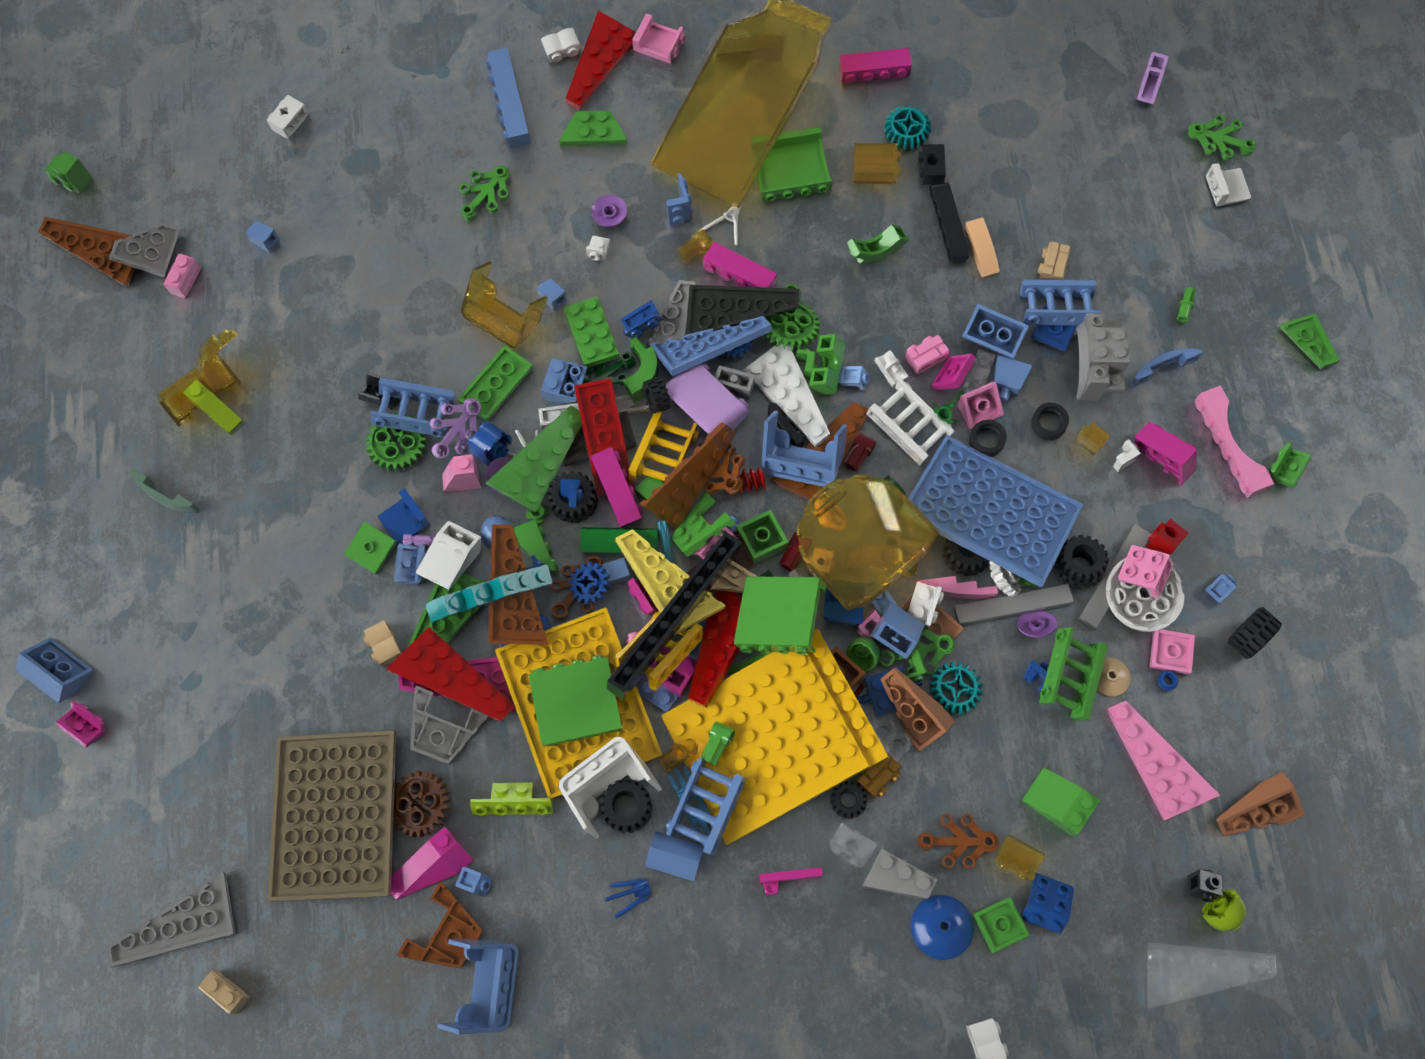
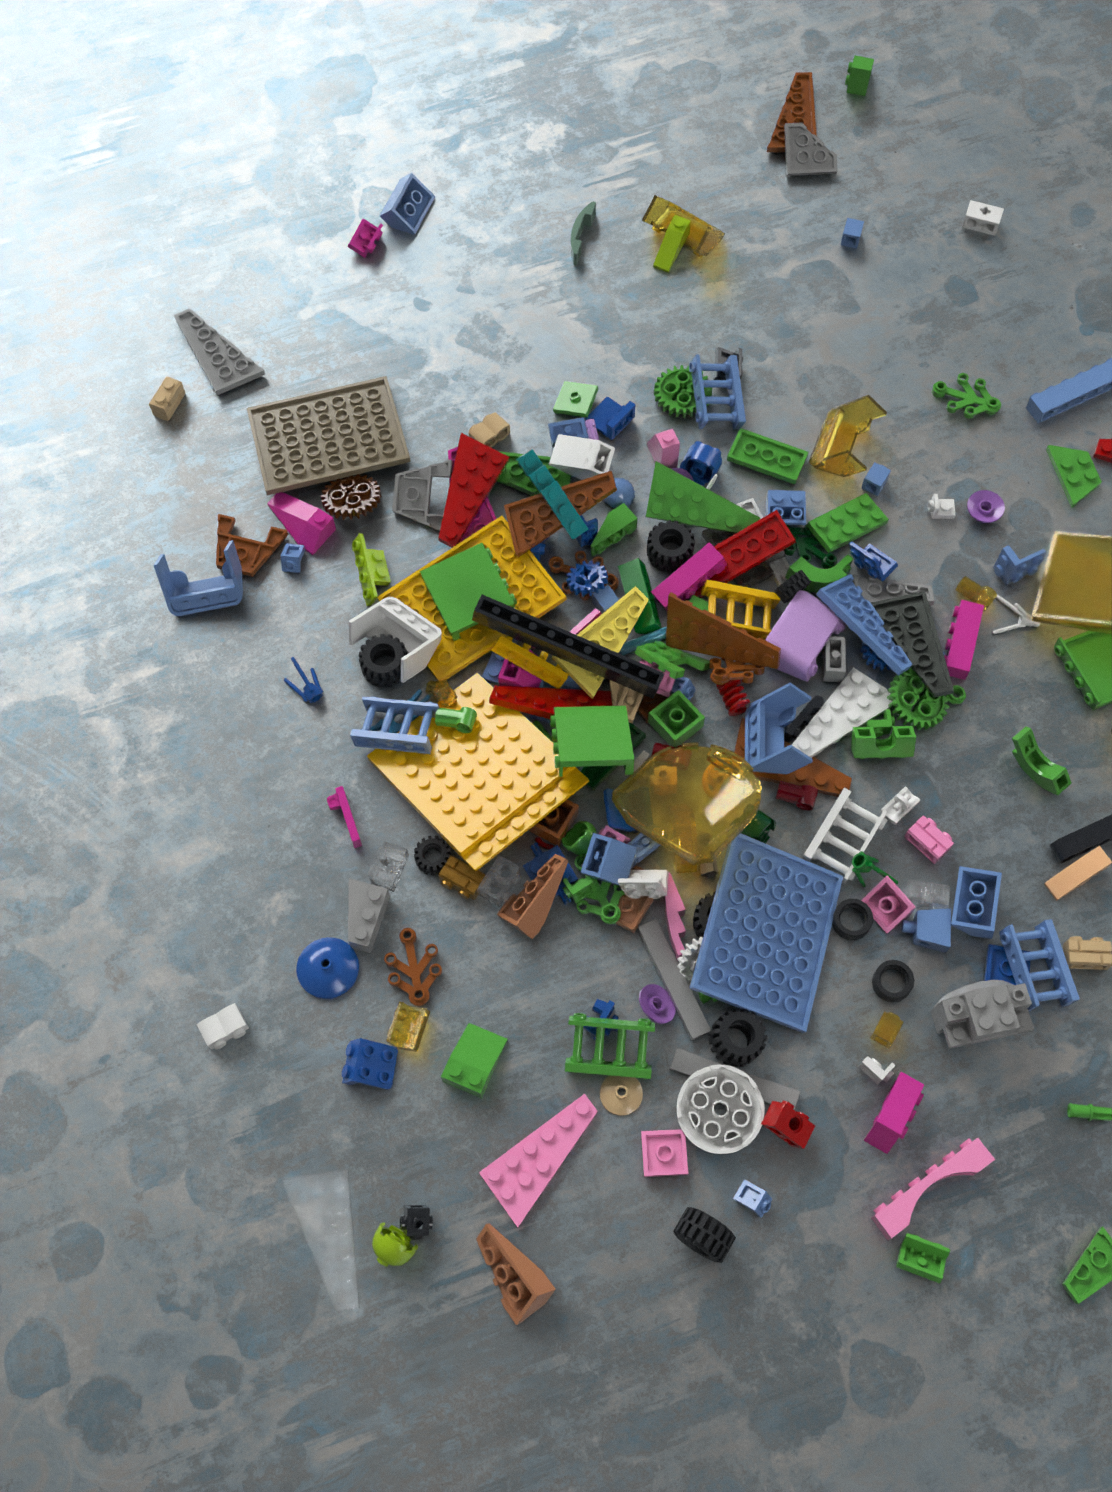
camera: 75 degrees right, 5 degrees down
bright pink brick [163,254,201,298] -> none
clear yellow arch [196,329,238,393] -> none
lavender plant [430,398,481,458] -> none
bright green plate [526,505,549,524] -> none
blue bracket [560,478,583,508] -> none
medium blue piece [645,831,704,881] -> none
light blue bracket [838,366,869,390] -> none
teal gear [929,661,984,715] -> none
dark pink plate [931,353,976,390] -> none
bright green plate [972,896,1030,954] -> none
bright pink bracket [1118,545,1174,599] -> none
medium blue slope [1130,348,1203,388] -> none
blue plate [1158,671,1178,691] -> none

